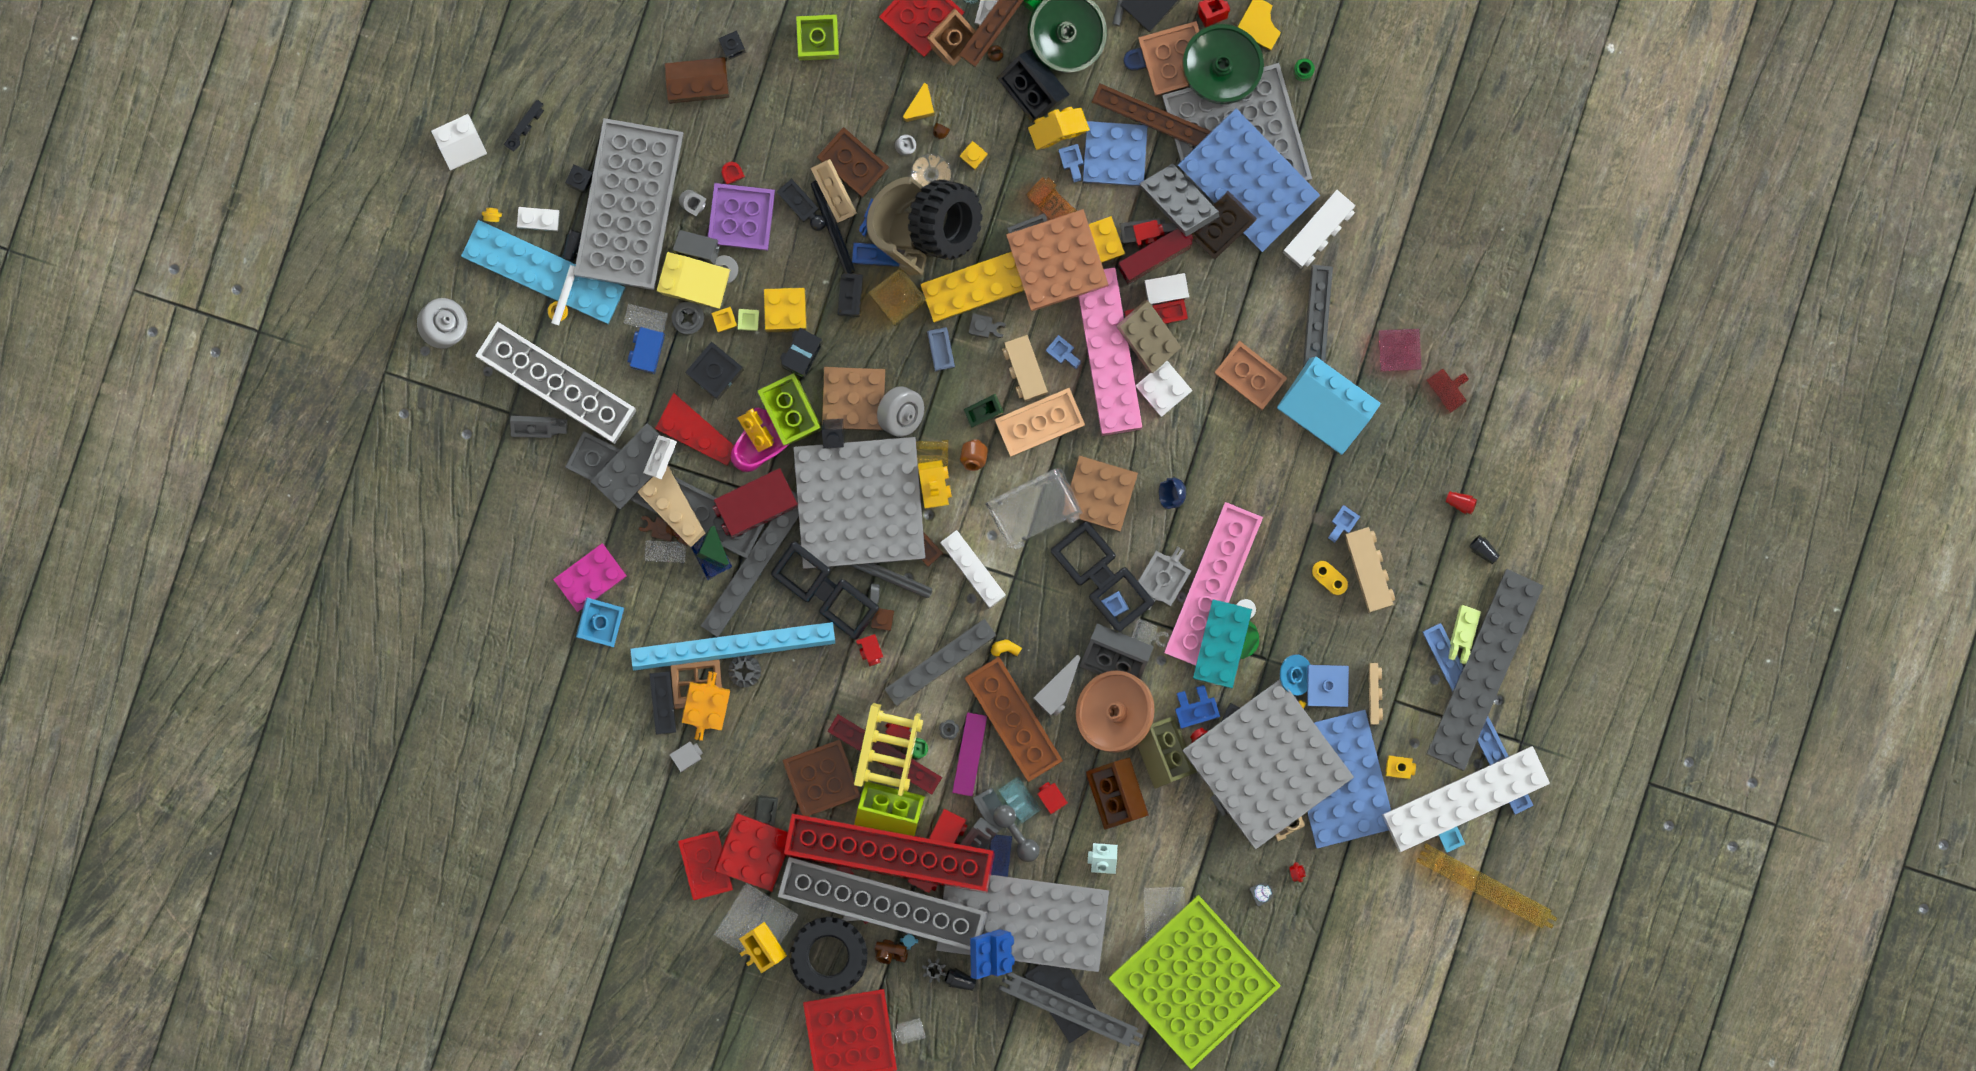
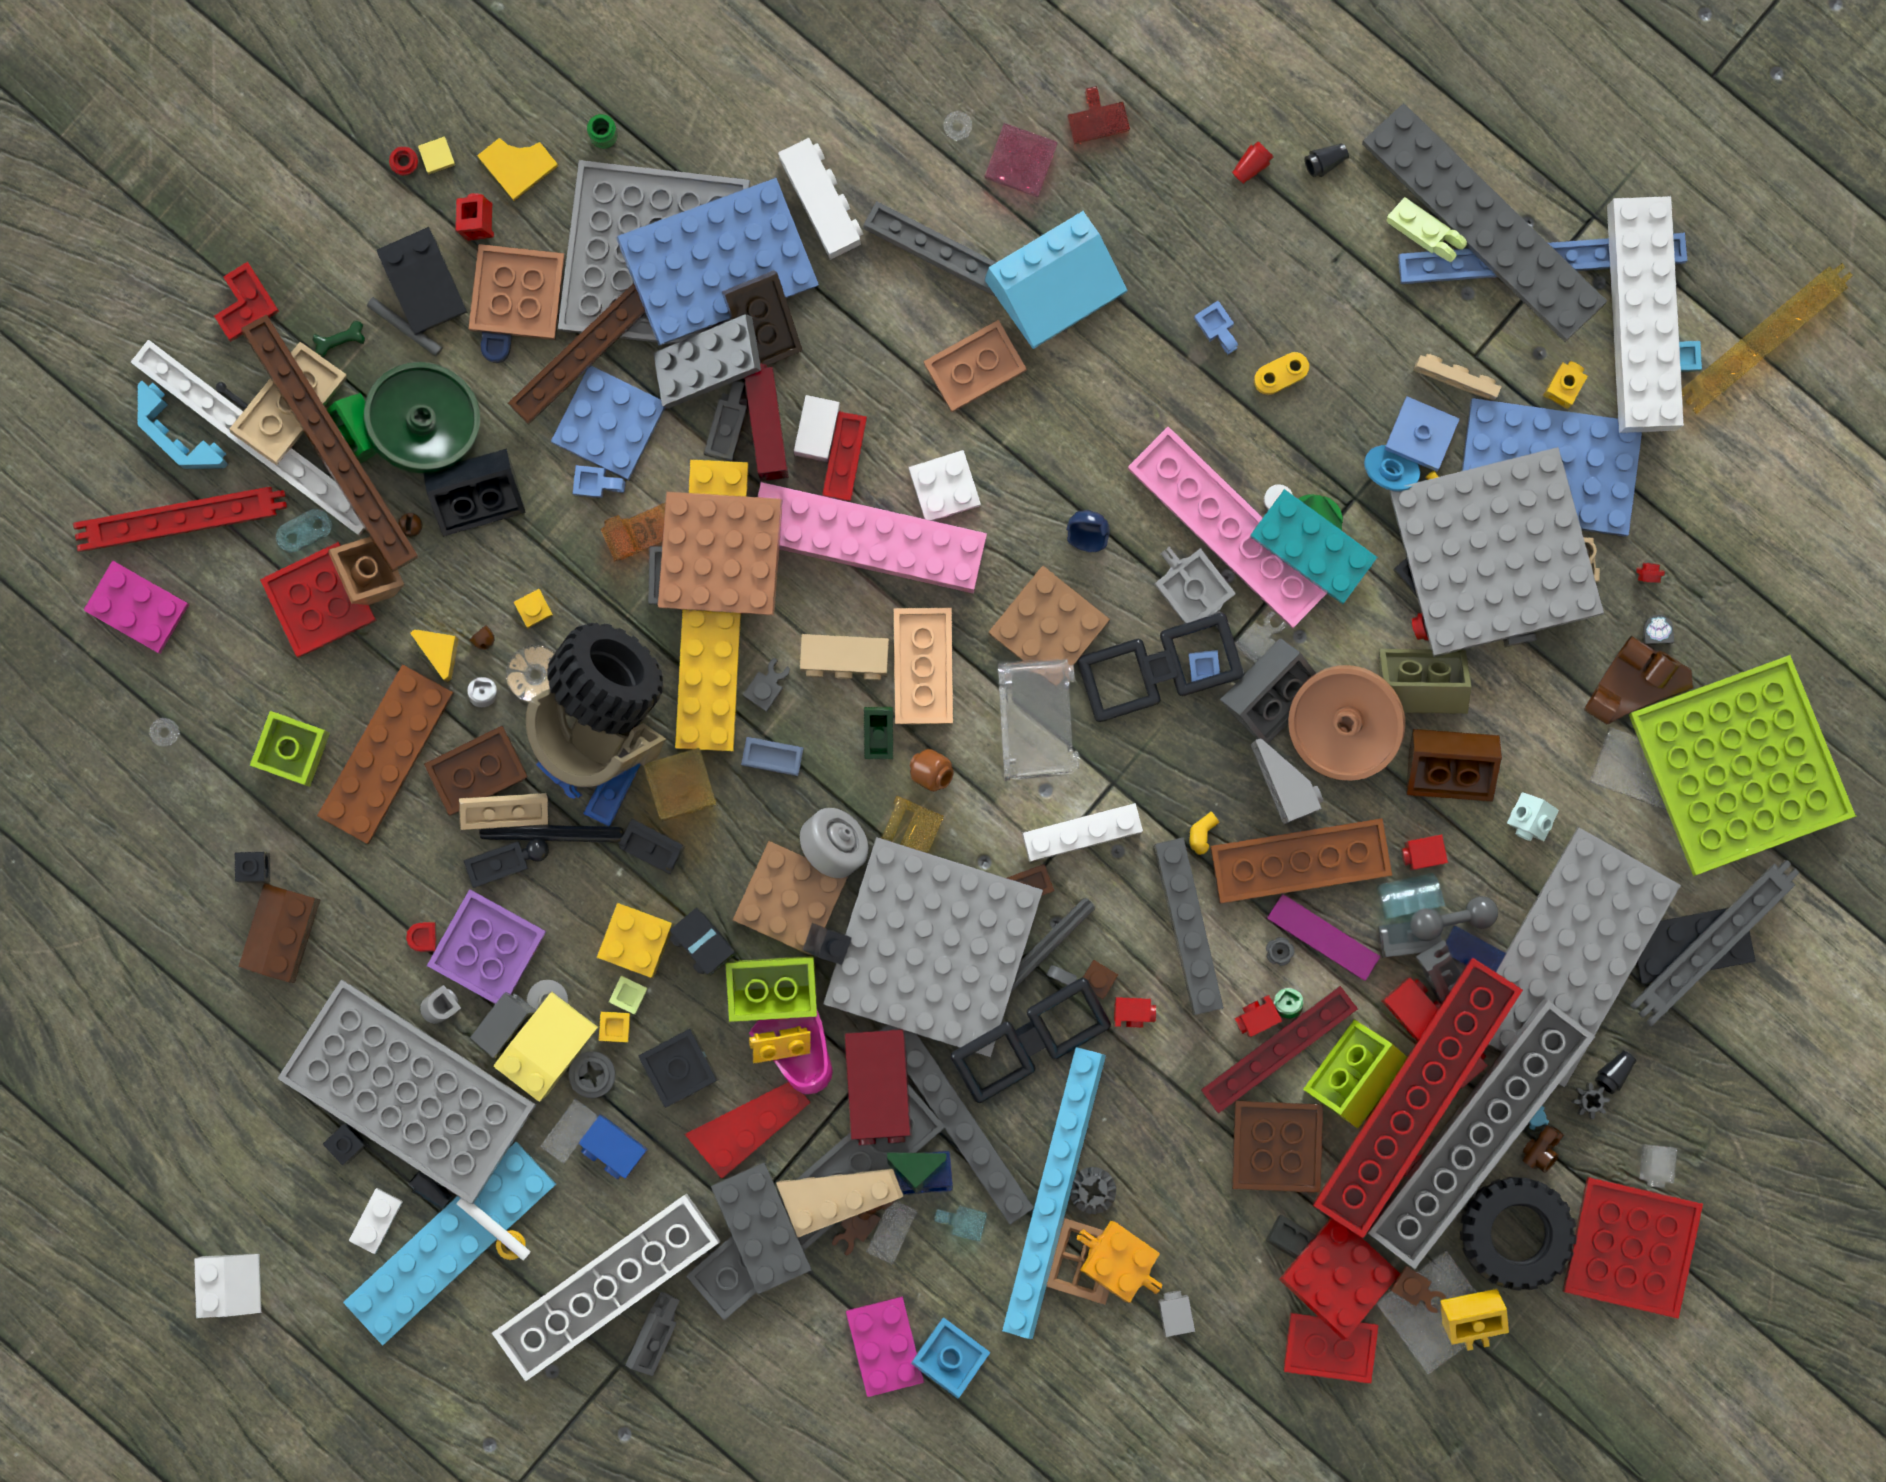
camera: 70 degrees left, 0 degrees up
light grey wheel [417,298,468,349] -> none
yellow plate [482,208,502,222] -> none
black hinge [504,100,544,152] -> none
white plate [643,435,677,480] -> none
black plate [649,671,676,735] -> none
light yellow fence [854,703,923,796] -> none
yellow brick [918,460,952,508] -> none
blue plate [970,929,1015,979] -> none
yellow brick [1028,106,1090,150] -> none
medium blue plate [1046,335,1081,369] -> none
dark tan plate [1116,300,1181,373] -> none
red brick [1133,220,1165,248] -> none
blue plate [1175,685,1220,728] -> none
dark green dish [1182,24,1264,104] -> none
tan brick [1344,527,1395,613] -> none
none -> dark orange plate [317,664,454,844]
none -> clear light blue plate [934,1205,987,1242]
none -> clear plate [944,111,972,140]
none -> reddish brown plate [1390,1265,1447,1313]
none -> reddish brown panel [1584,636,1693,725]

